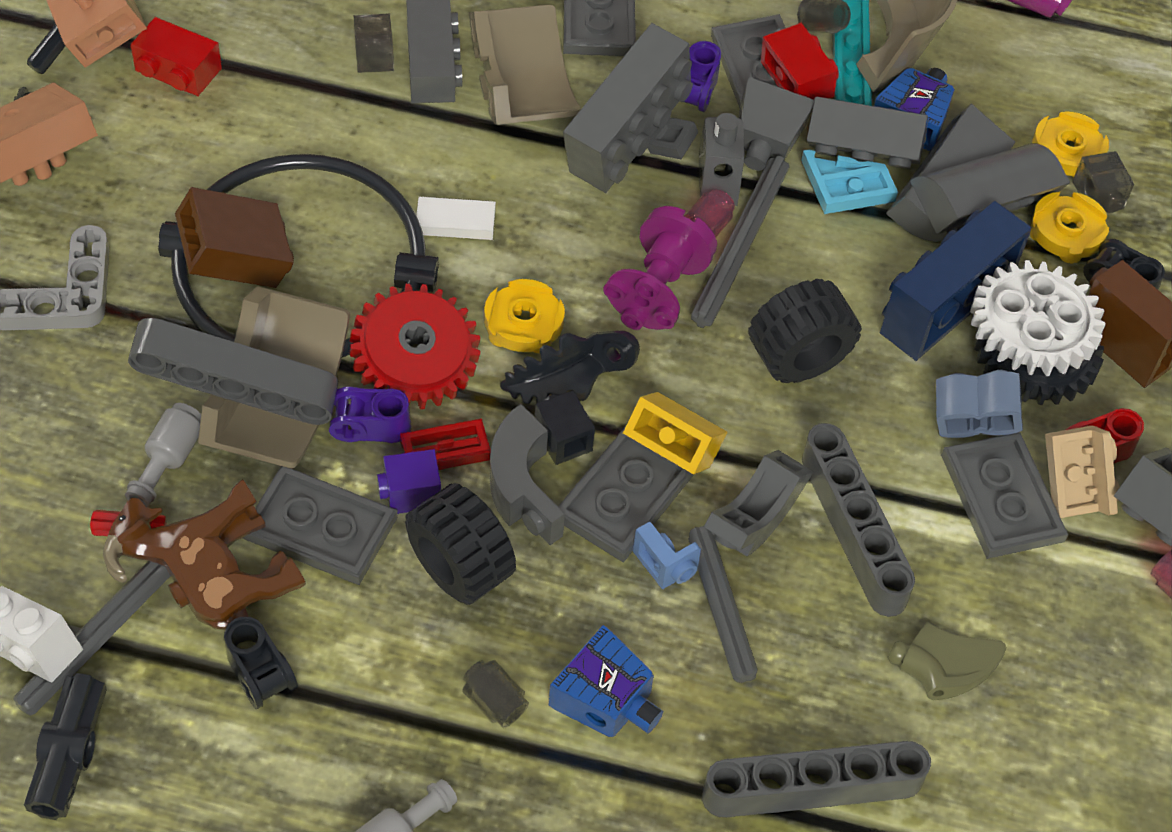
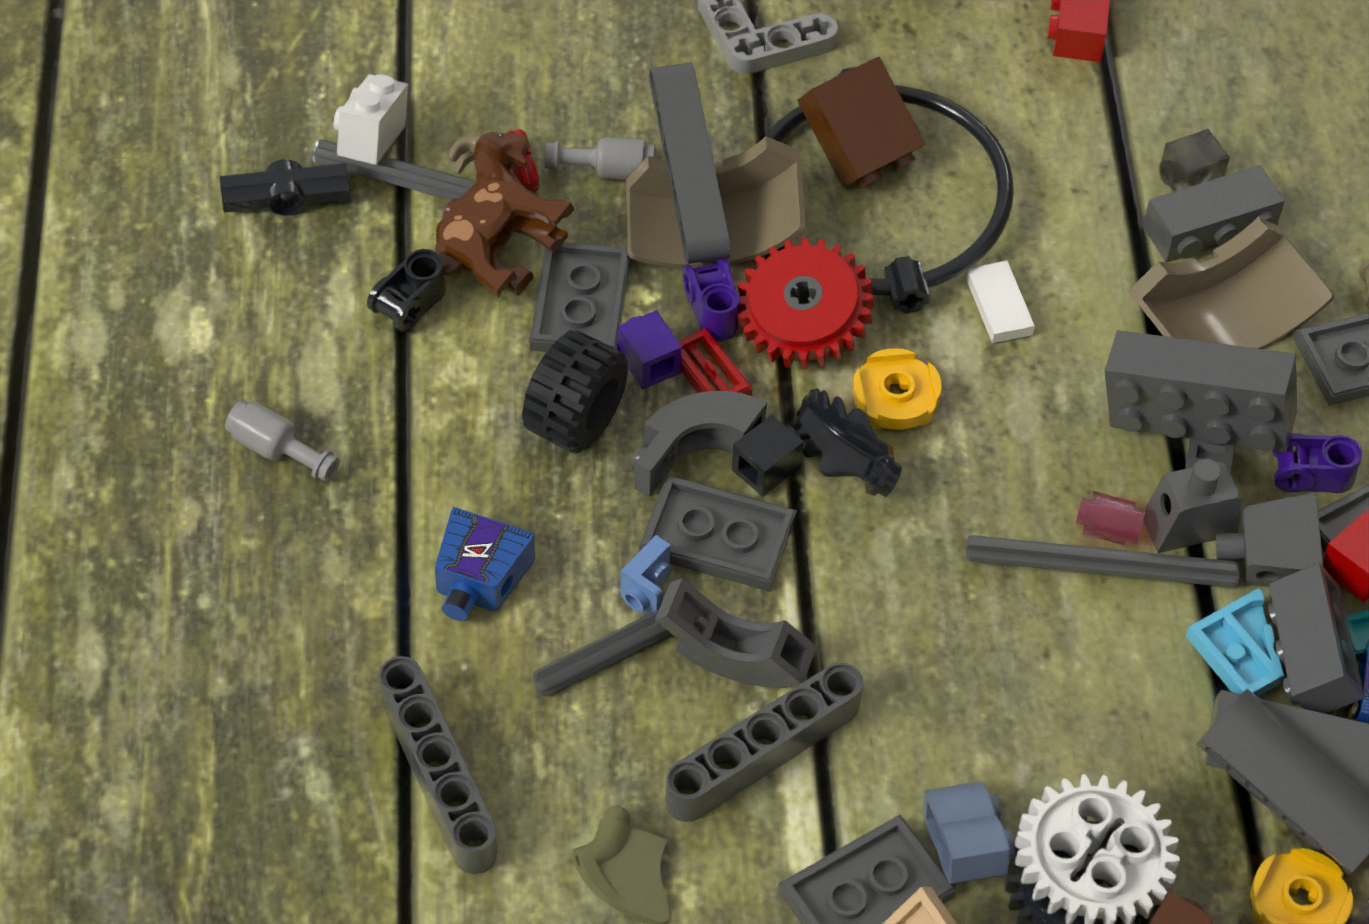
camera: 75 degrees right, 0 degrees up
clear smoke brick [462,660,529,728] -> none
magenta piece [603,206,717,330] -> none
yellow brick [623,392,728,475] -> none
black tyre [748,279,862,383] -> none
dark blue brick [880,201,1032,361] -> none

